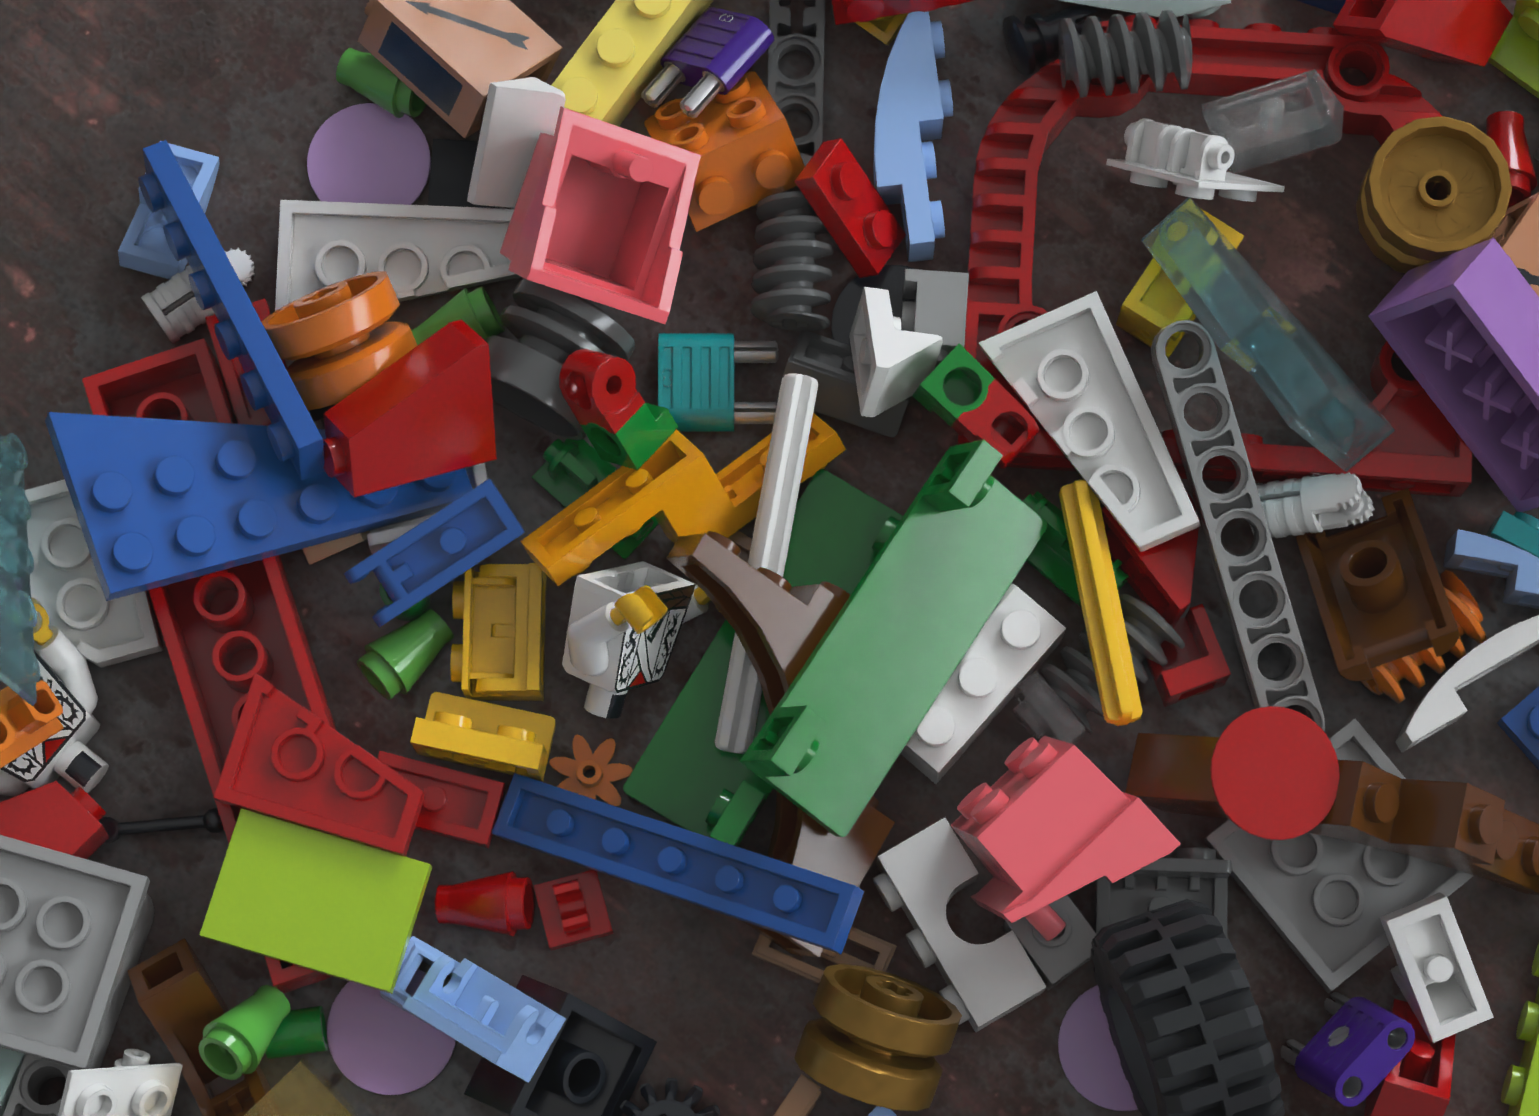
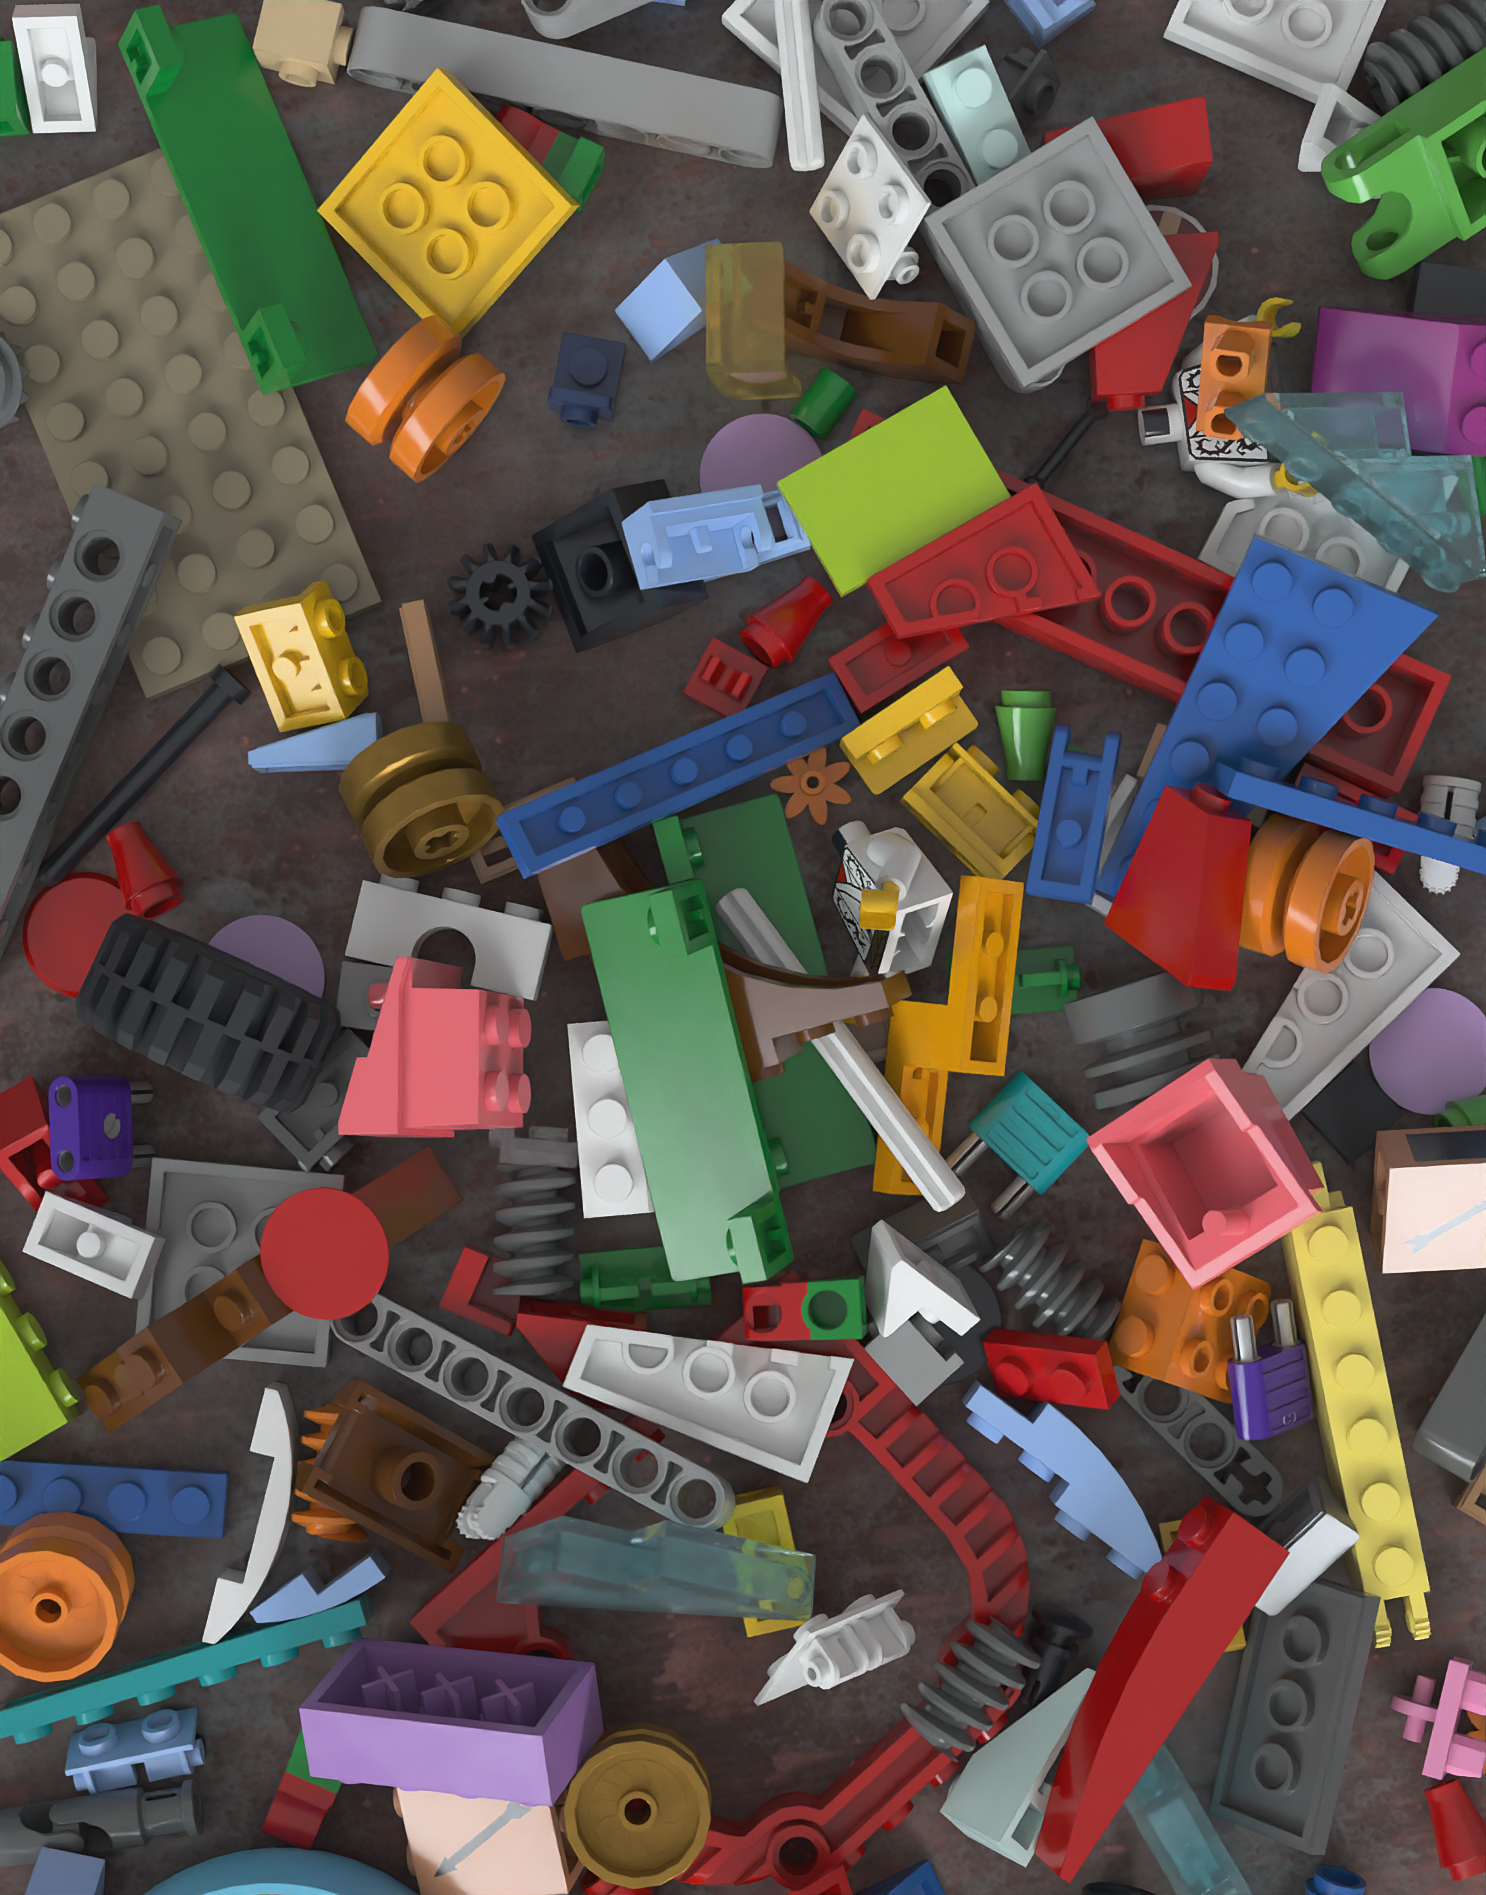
camera: 125 degrees right, 10 degrees up
bright green cone [198,985,291,1080] -> none
bright green cone [411,286,505,345] -> none
white slope [467,77,566,208] -> none
leg [559,349,678,470] -> none
yellow axle [1059,480,1143,726] -> none
clear slope [1202,69,1344,174] -> none

